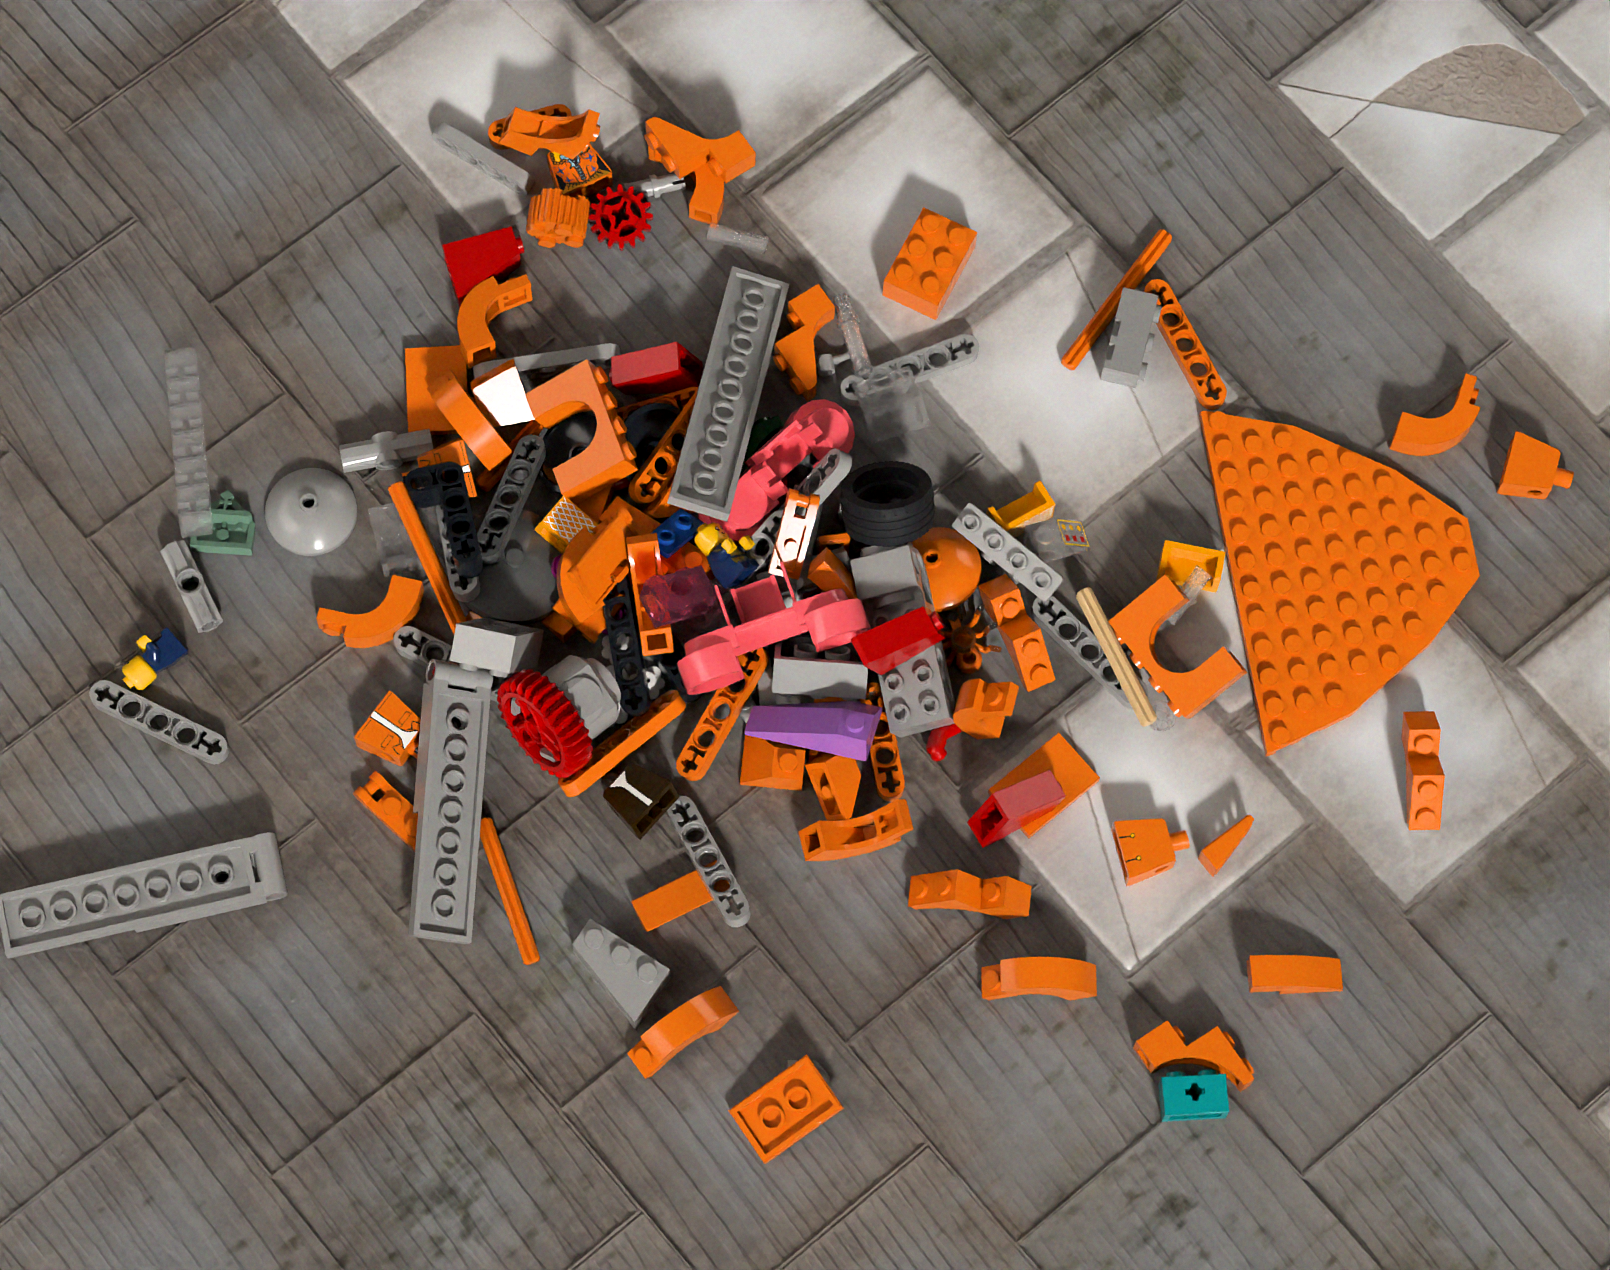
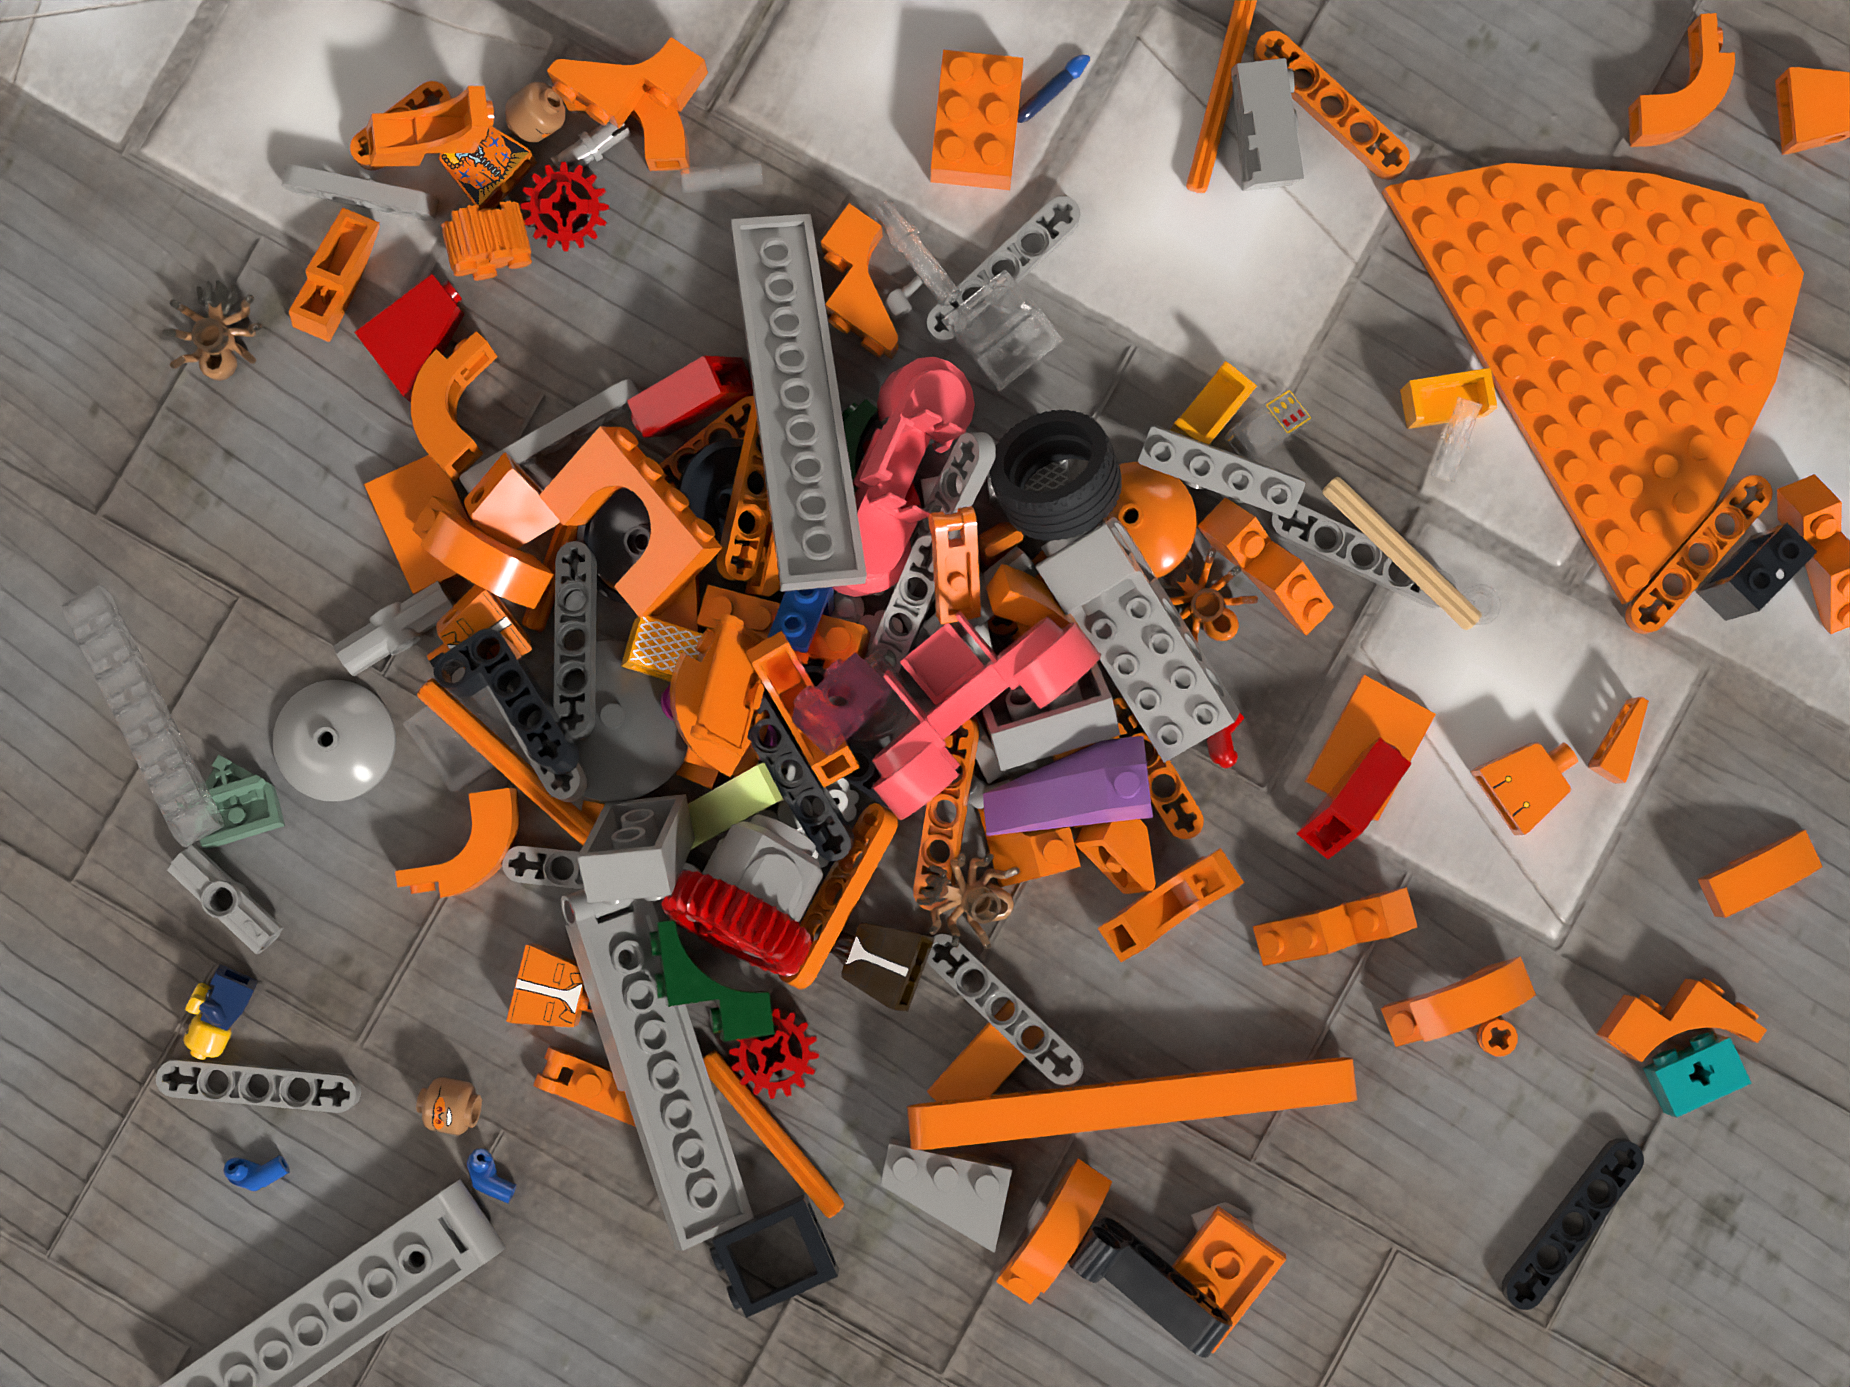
camera: 15 degrees left, 15 degrees up
piece [694,522,759,589] -> none
red slope [850,606,946,675] -> none
orange arch [953,678,1019,740] -> none
orange arch [1108,574,1247,719] -> none
none -> animal [163,280,262,381]
none -> blue arm [223,1155,290,1191]
none -> orange slope [289,207,380,342]
none -> medium nougat head [416,1077,482,1135]
none -> blue arm [467,1148,517,1204]
none -> medium nougat head [505,82,565,143]
none -> dark green arch [649,920,774,1042]
none -> yellowish green tile [688,763,783,850]
none -> black window [710,1193,839,1318]
none -> red gear [729,1007,820,1099]
none -> orange beam [907,1057,1357,1150]
none -> animal [916,853,1020,949]
none -> dark blue piece [1017,55,1090,123]
none -> black beam [1068,1217,1233,1358]
none -> orange bush [1476,1018,1518,1057]
none -> black beam [1502,1138,1644,1310]
none -> orange beam [1625,475,1773,634]
none -> black window [1696,522,1817,621]

